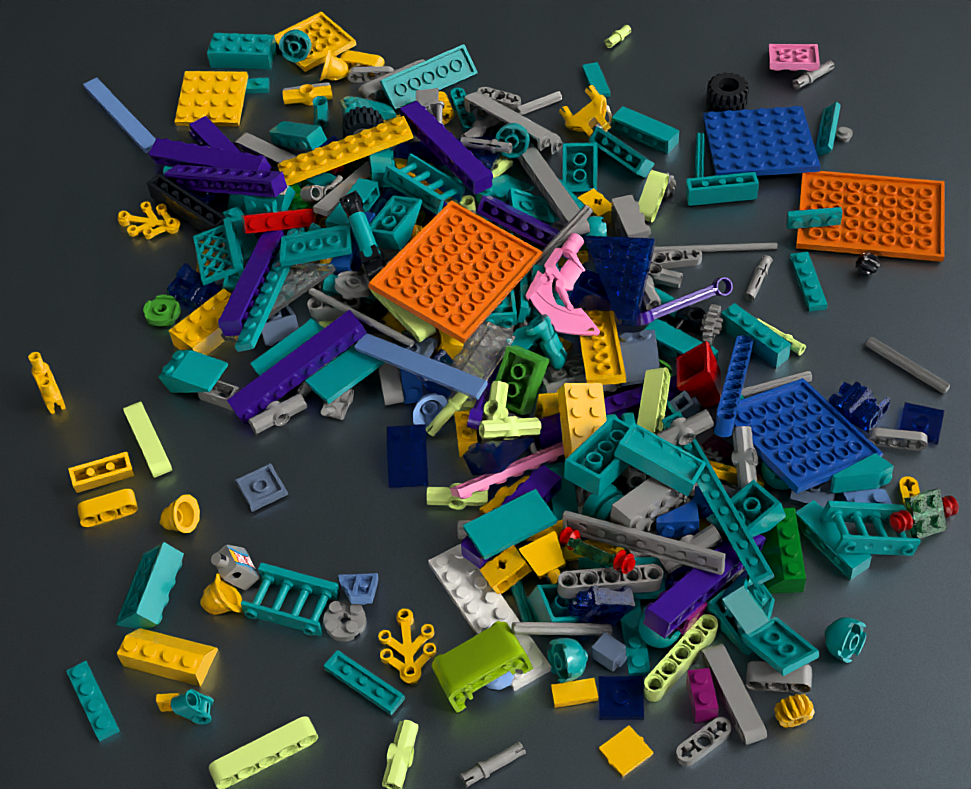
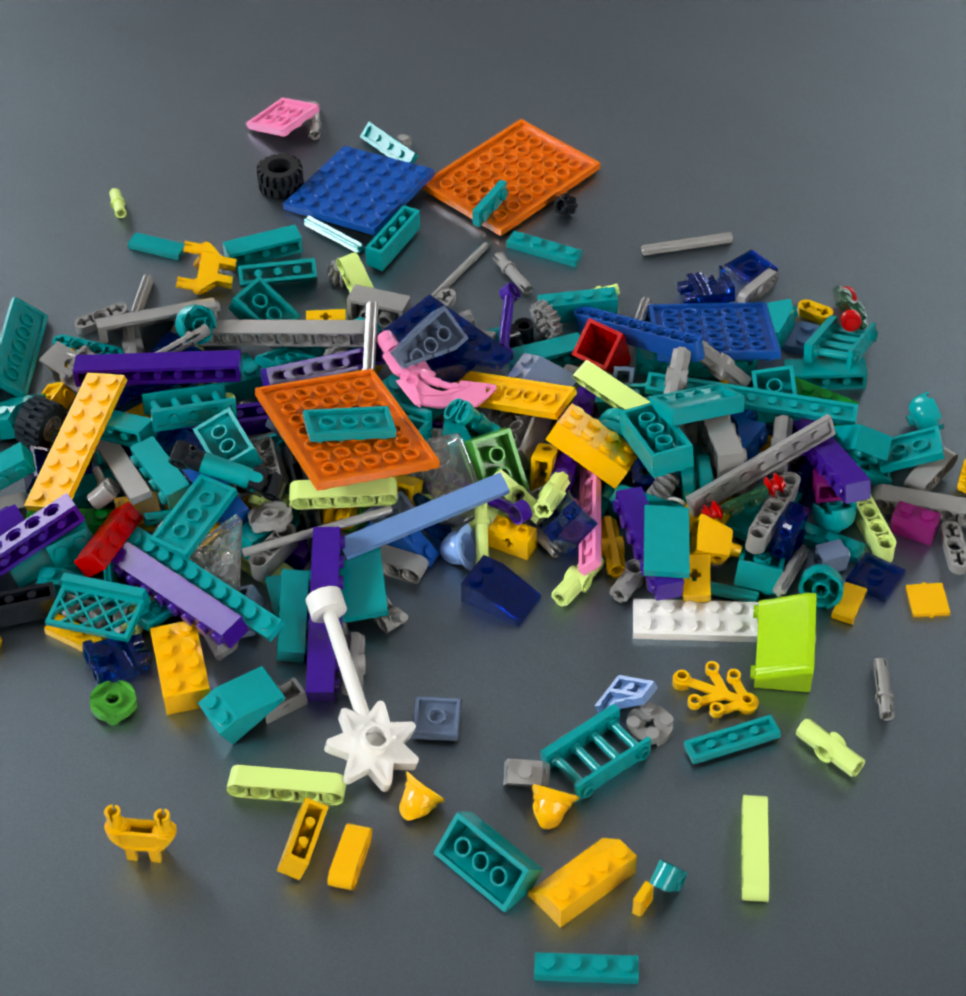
camera: 60 degrees left, 5 degrees down
none -> teal plate [303,406,396,442]
none -> white piece [306,586,419,792]
none -> sand blue wedge [390,306,469,369]

